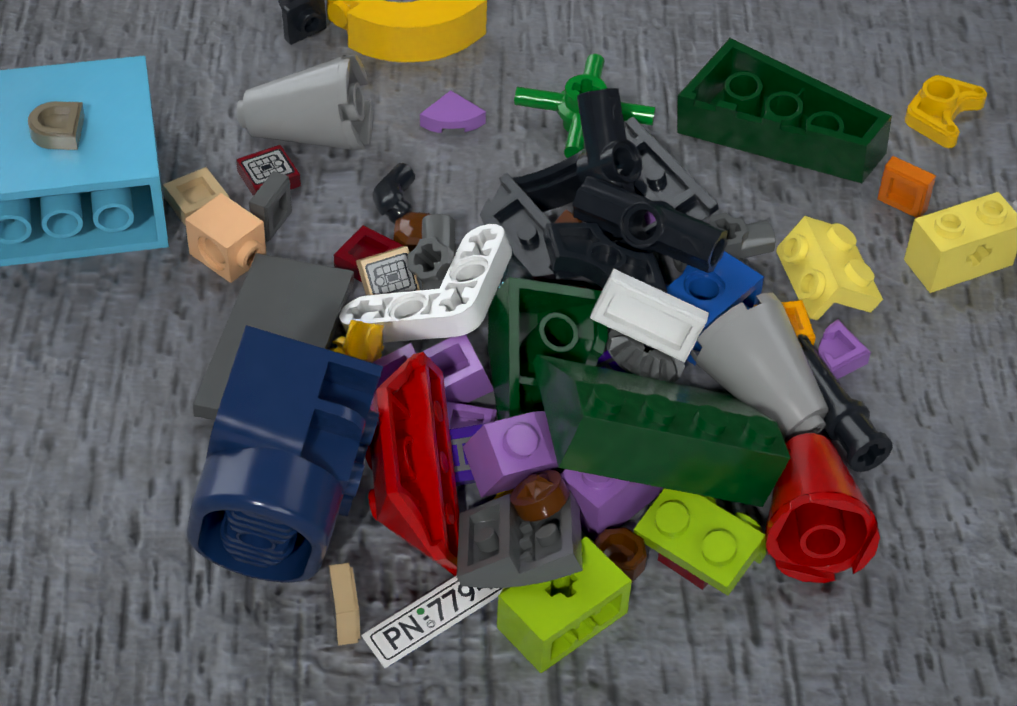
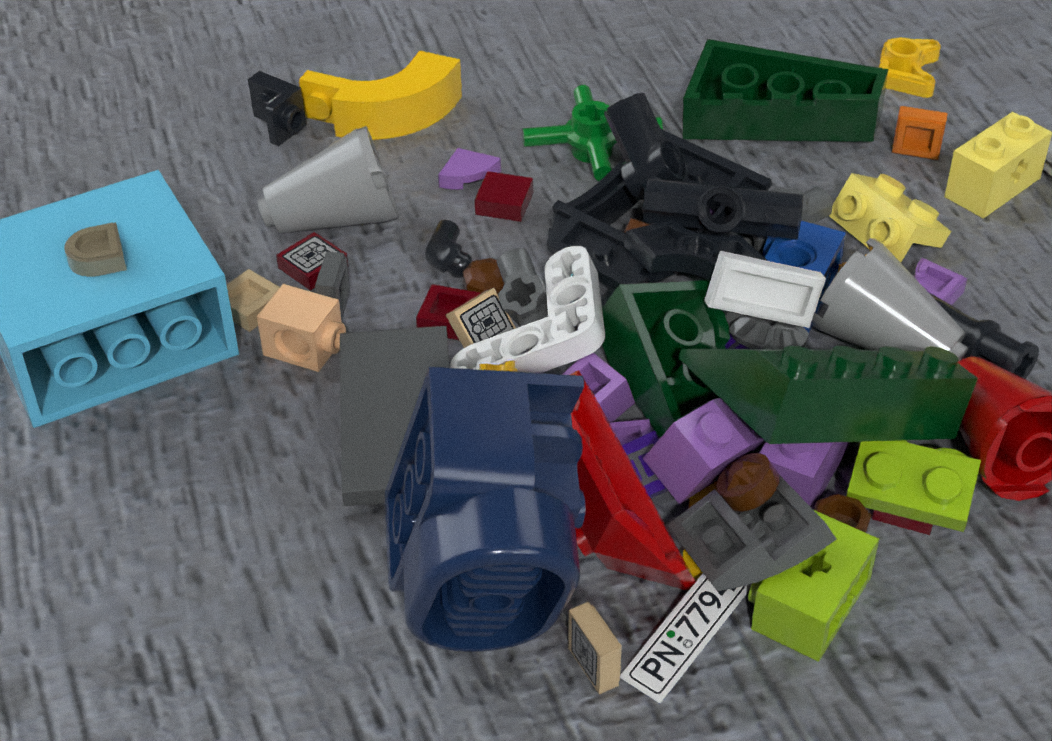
camera: 15 degrees left, 5 degrees down
none -> dark red tile [474,171,534,222]

